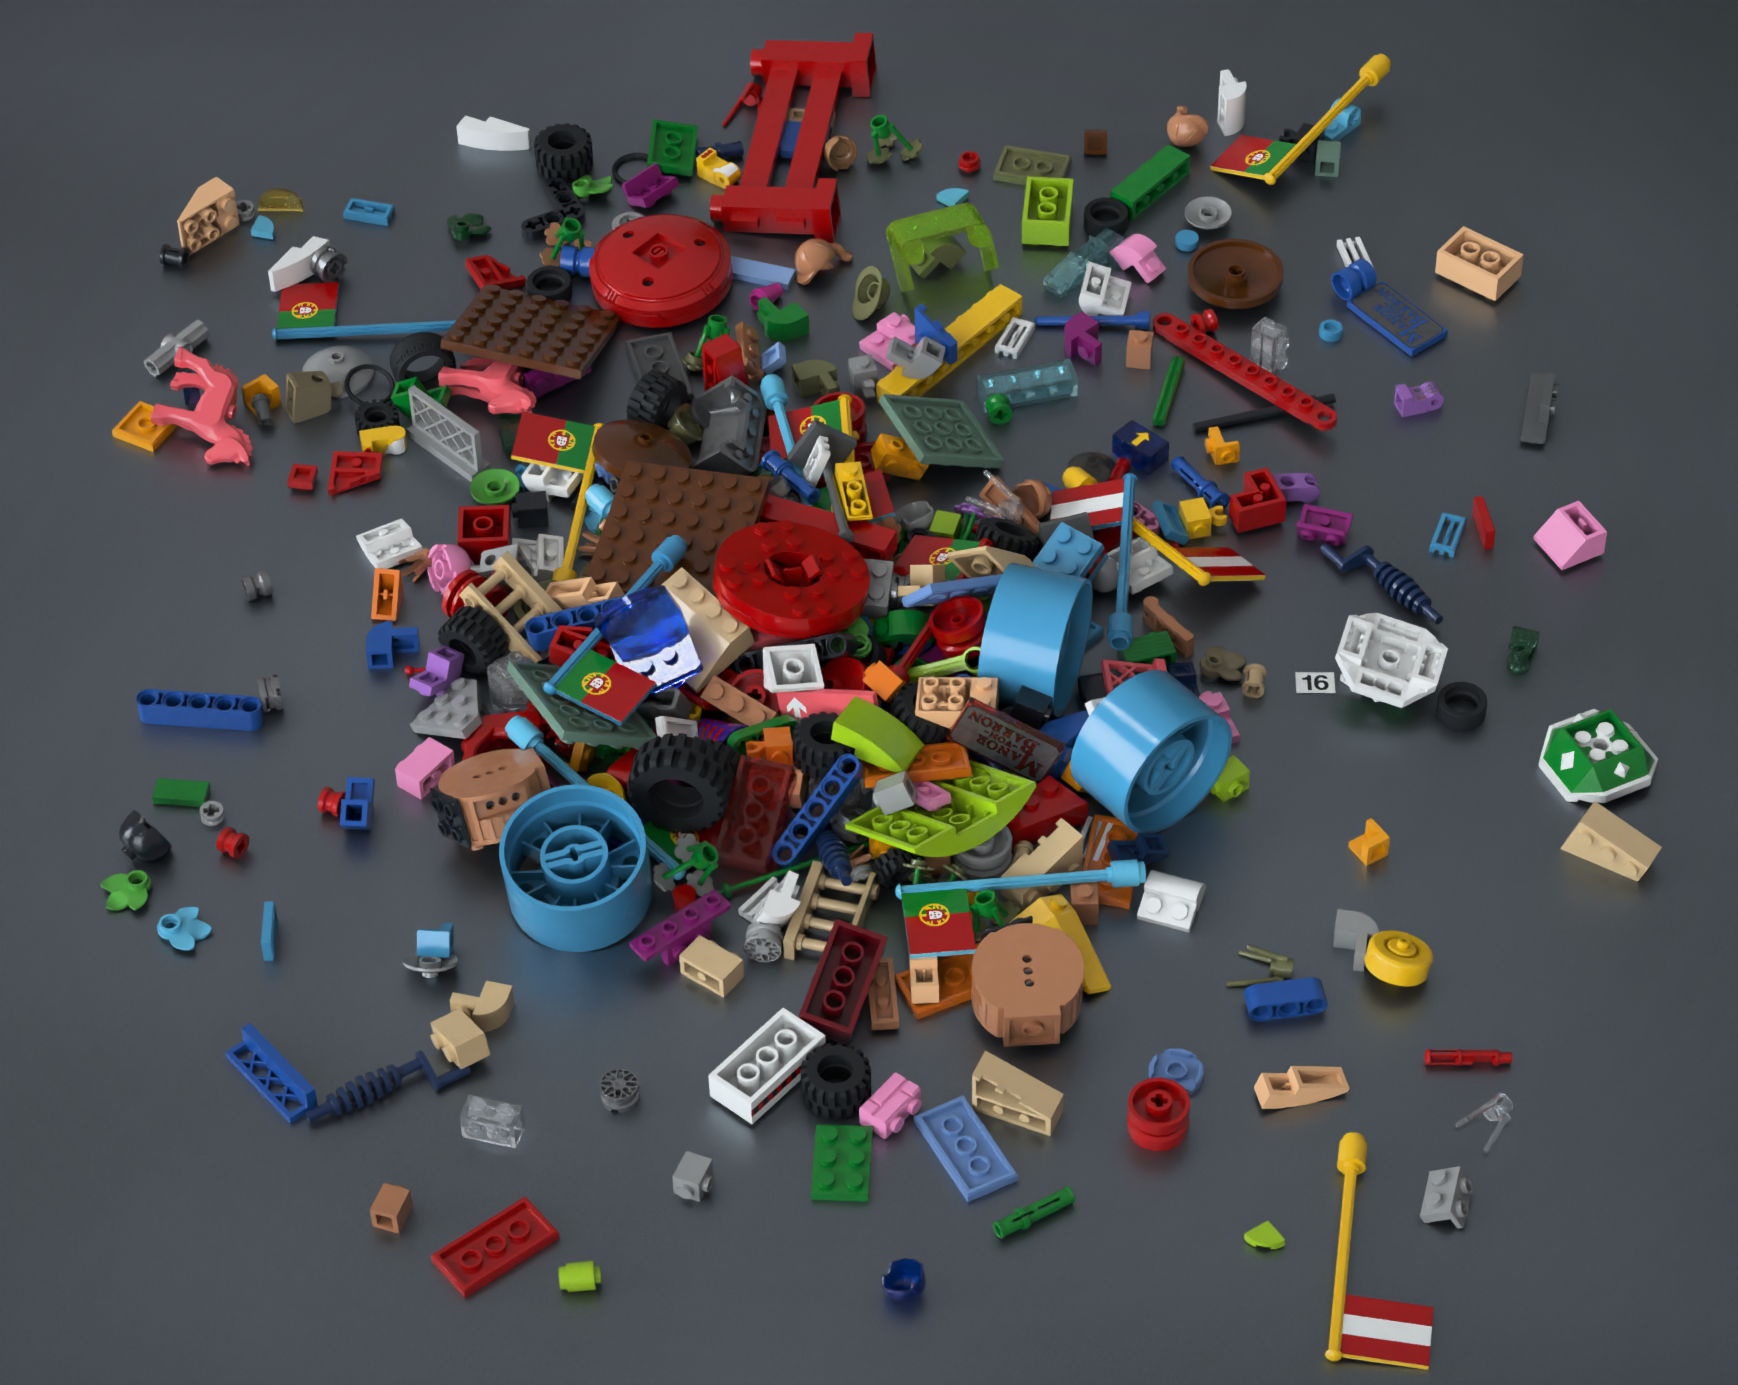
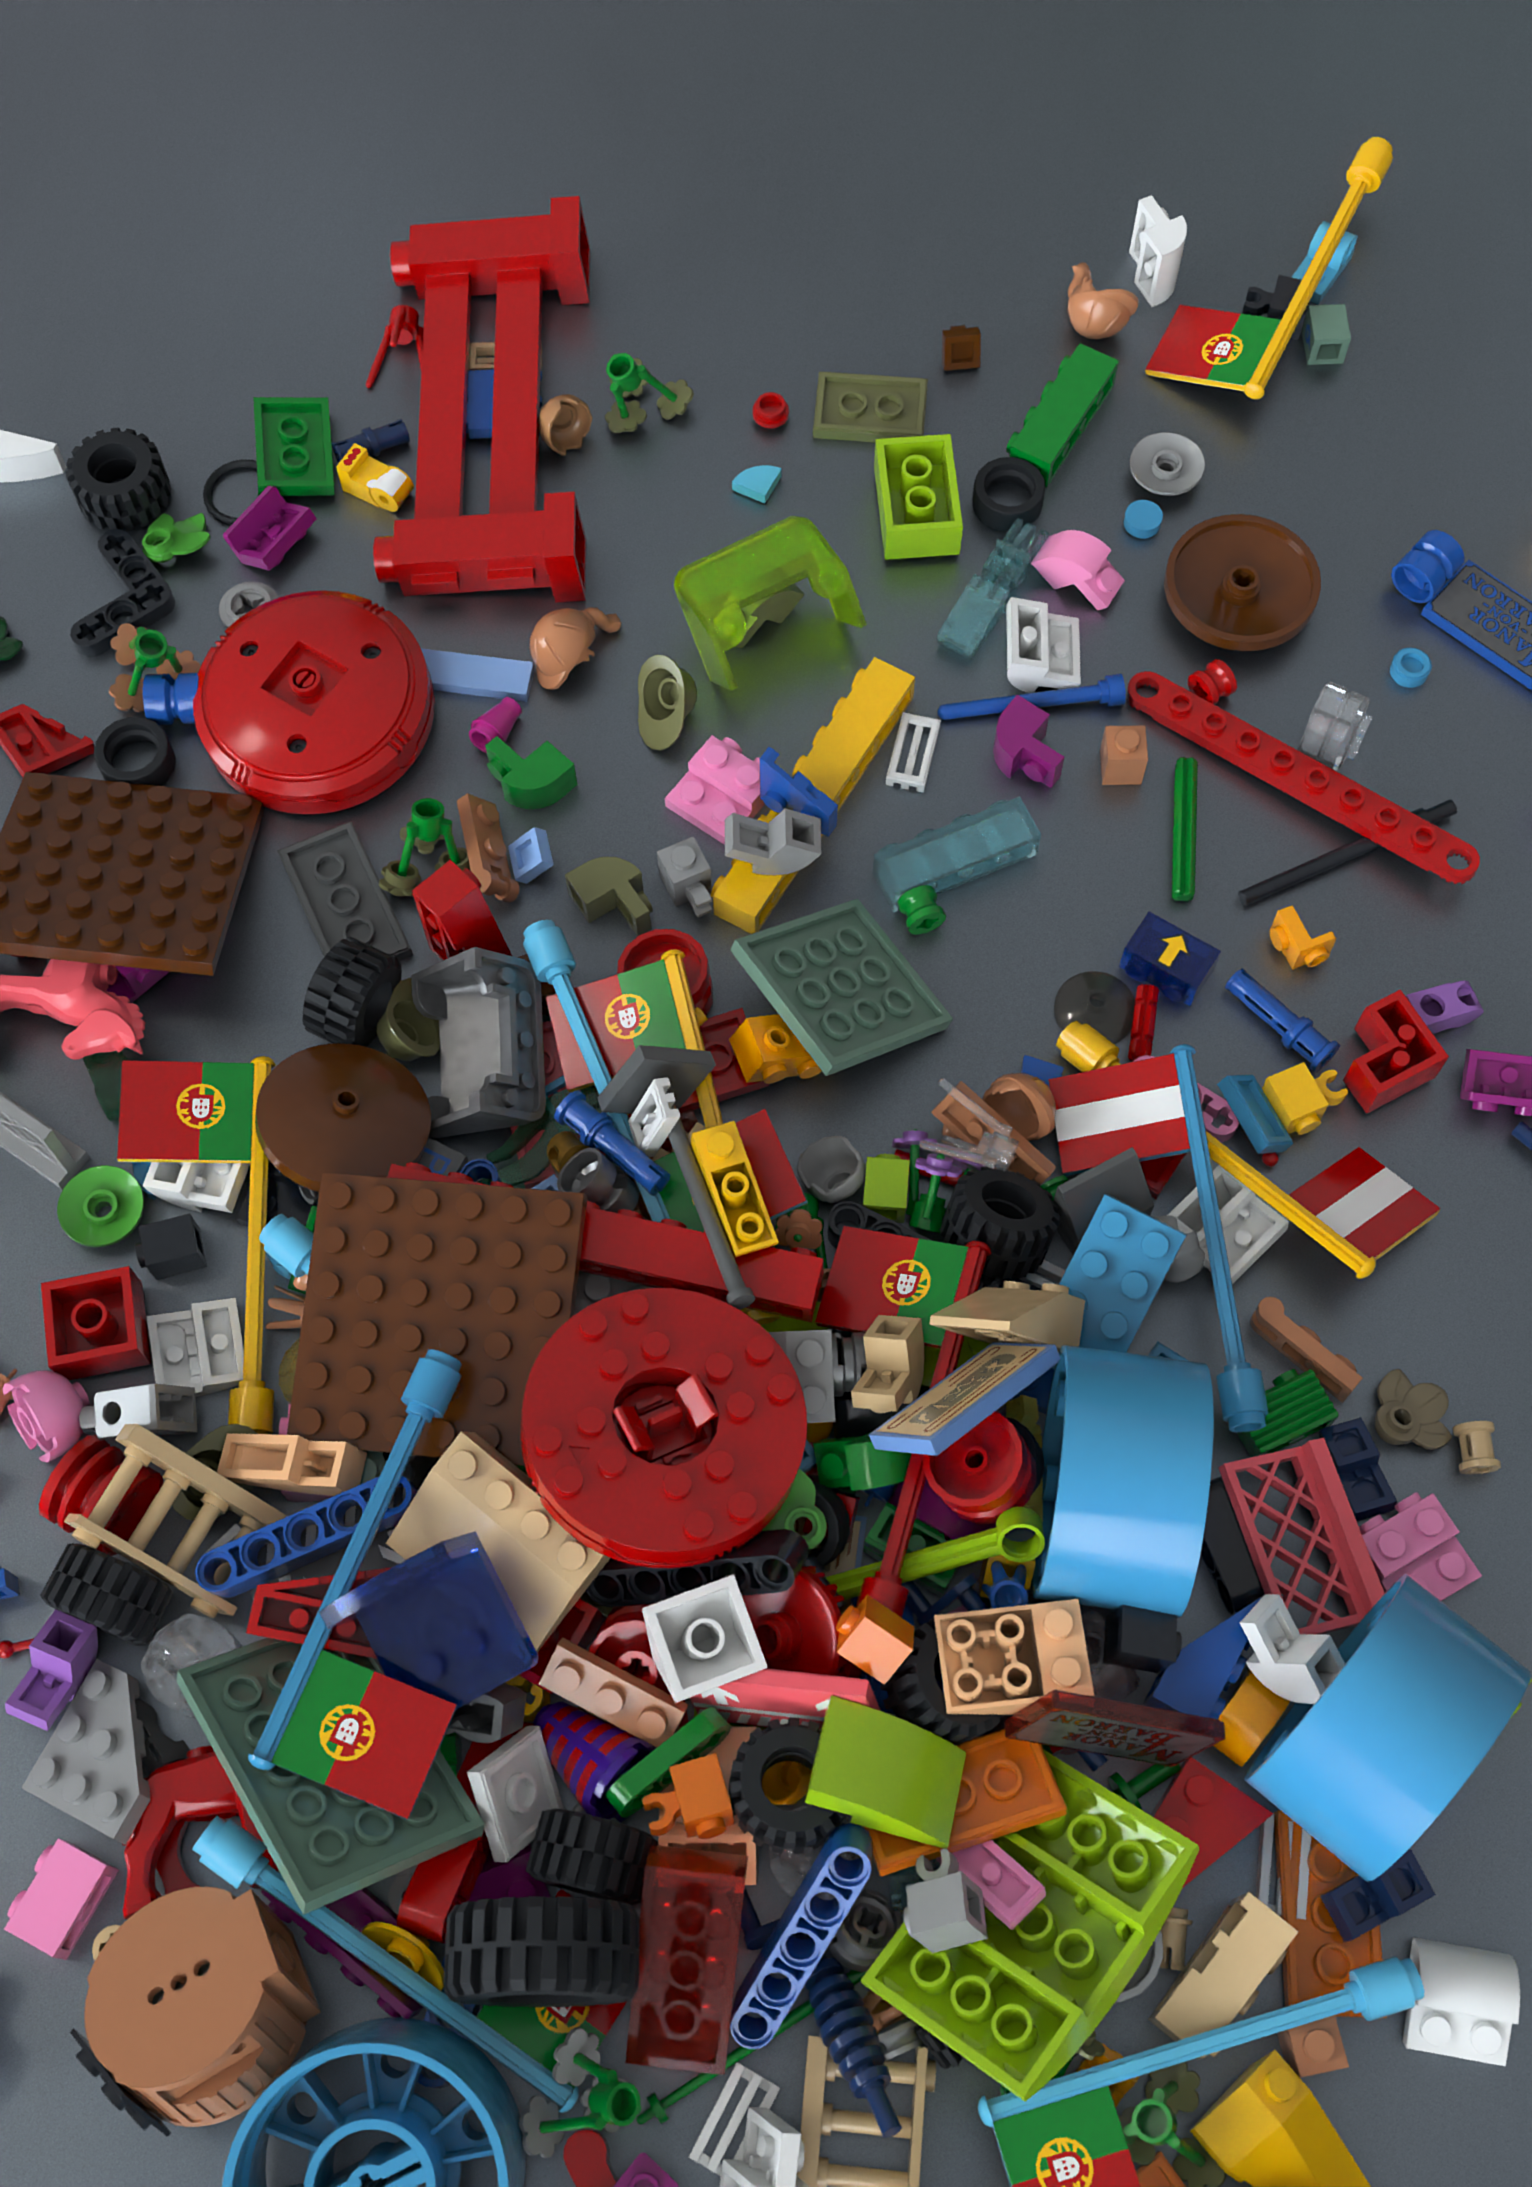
camera: 10 degrees left, 20 degrees up
white tile [1337,237,1373,267] -> none

